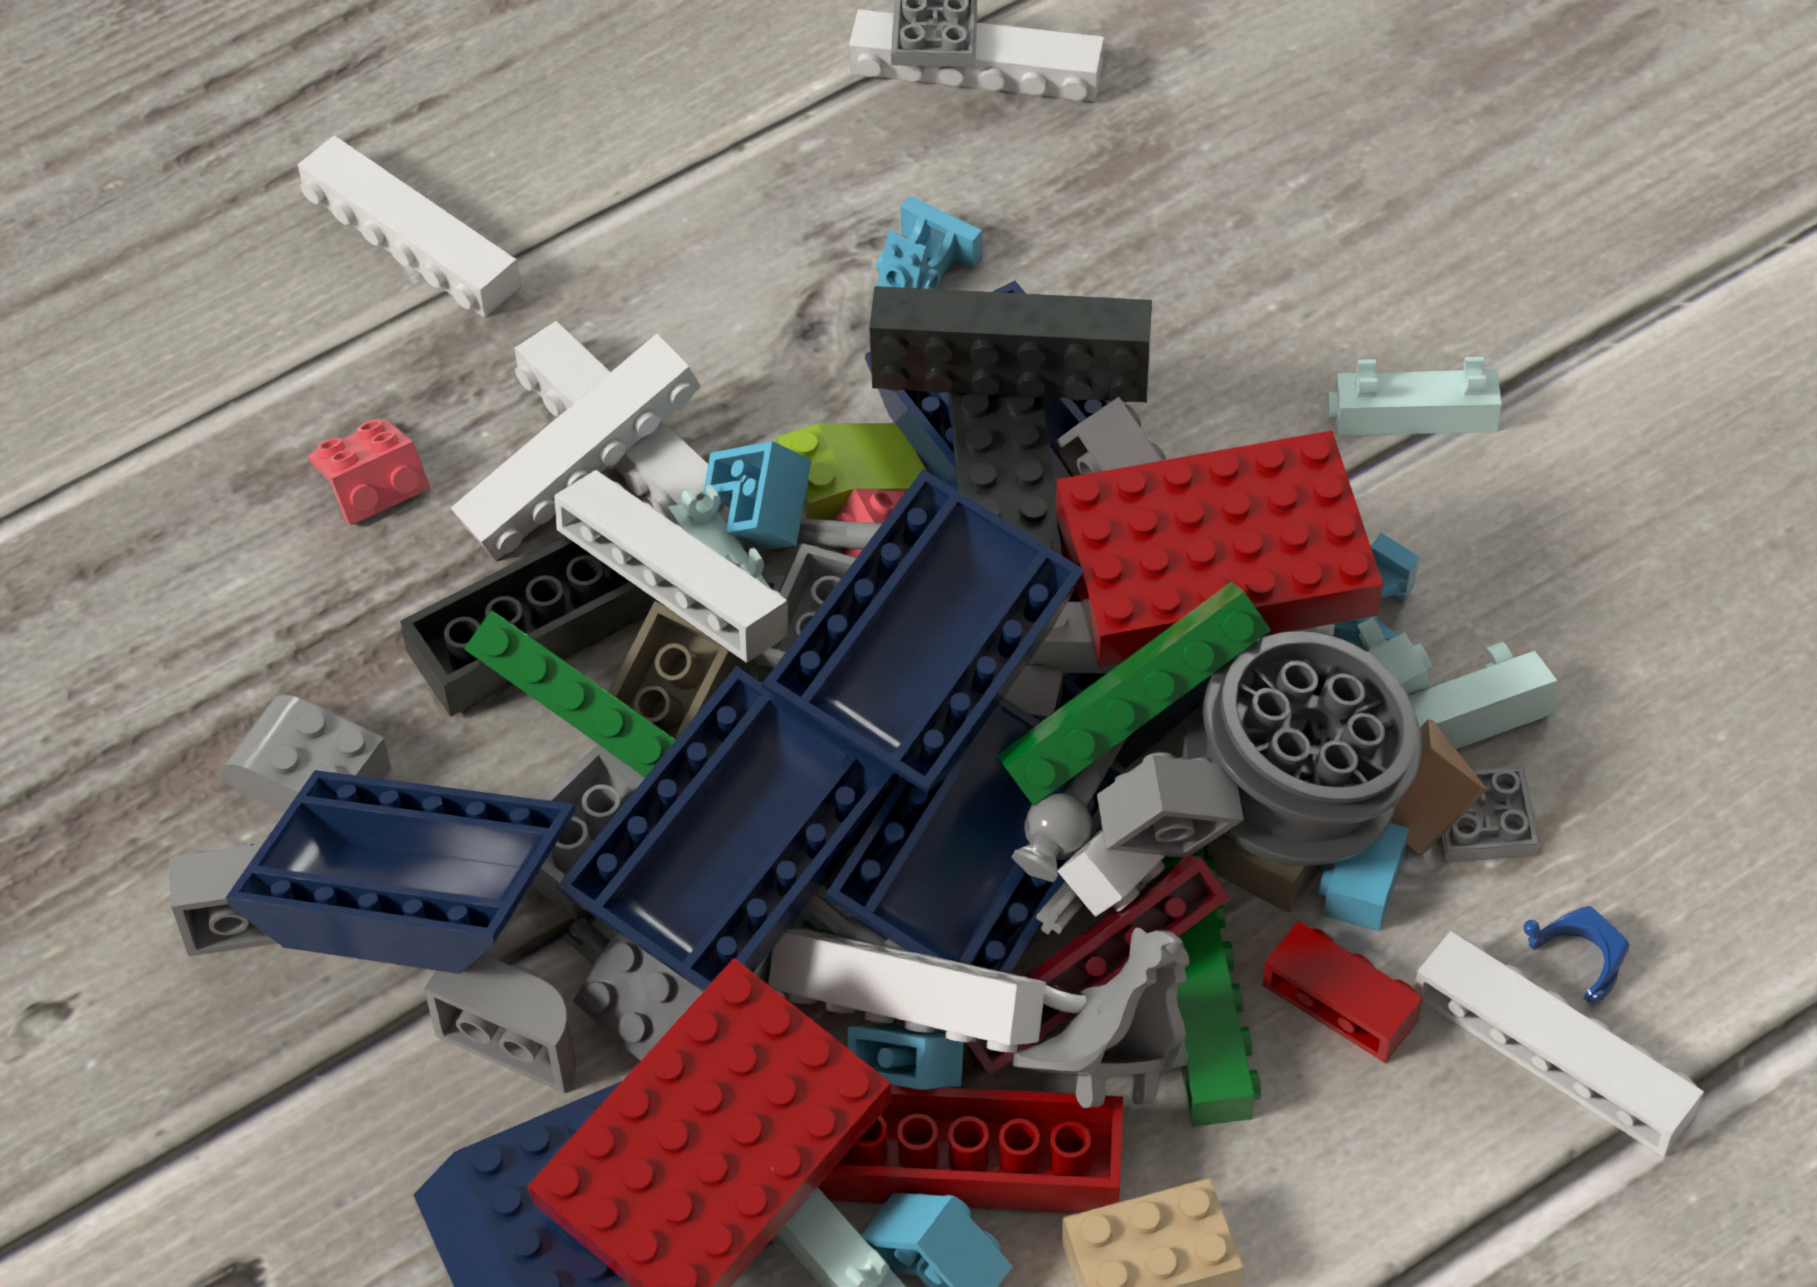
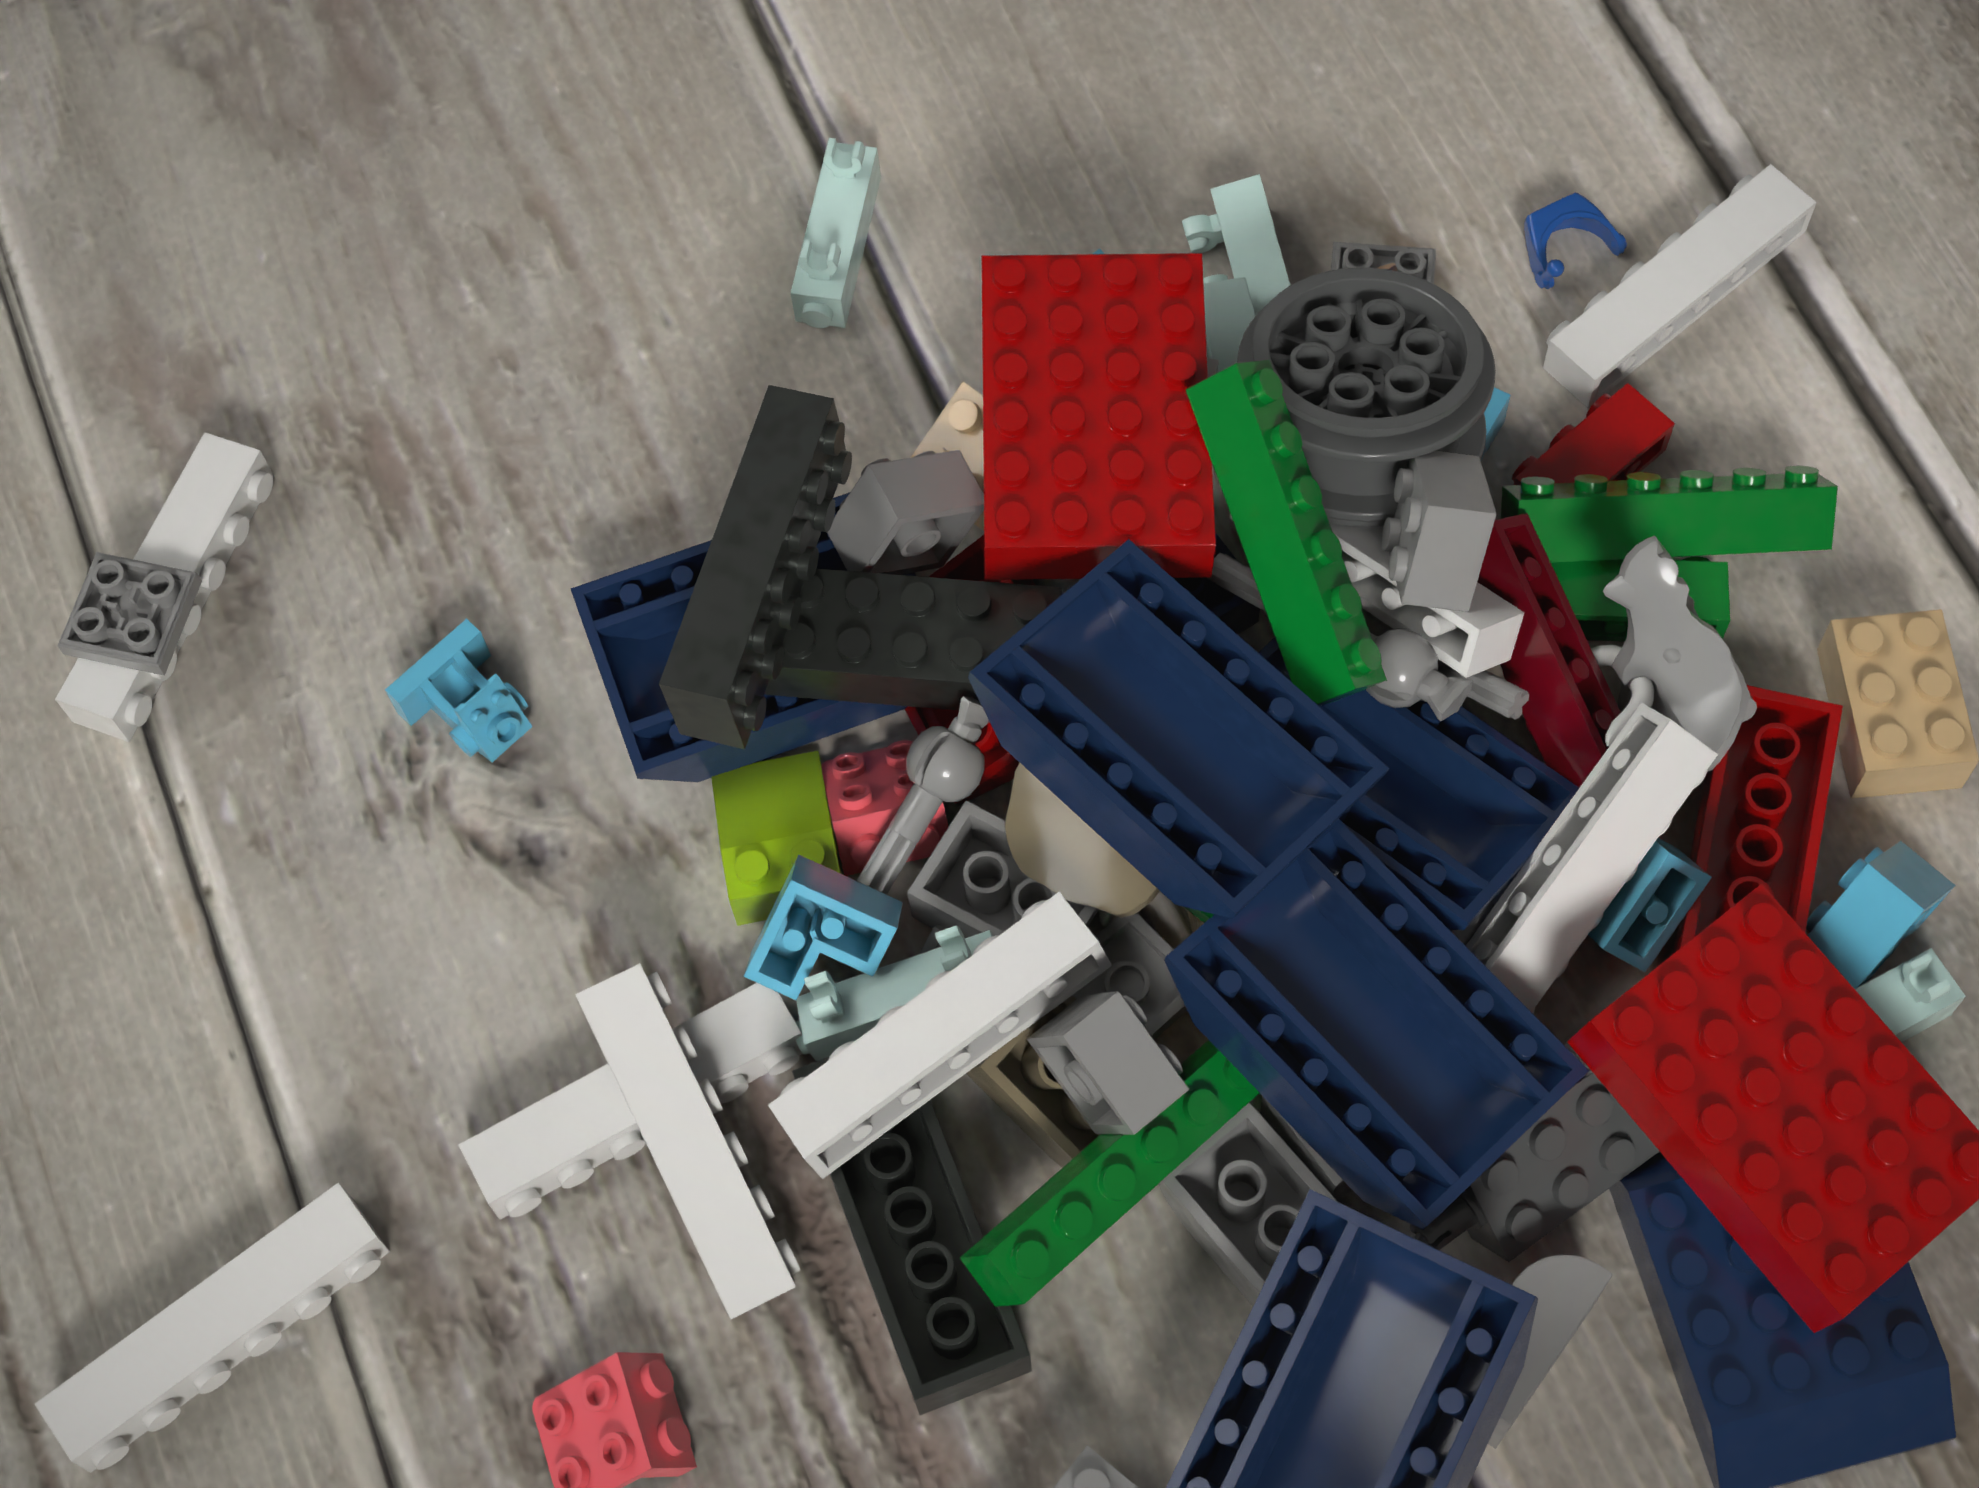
camera: 75 degrees left, 10 degrees up
none -> light grey brick [1027,991,1189,1135]
none -> green brick [1501,465,1838,563]

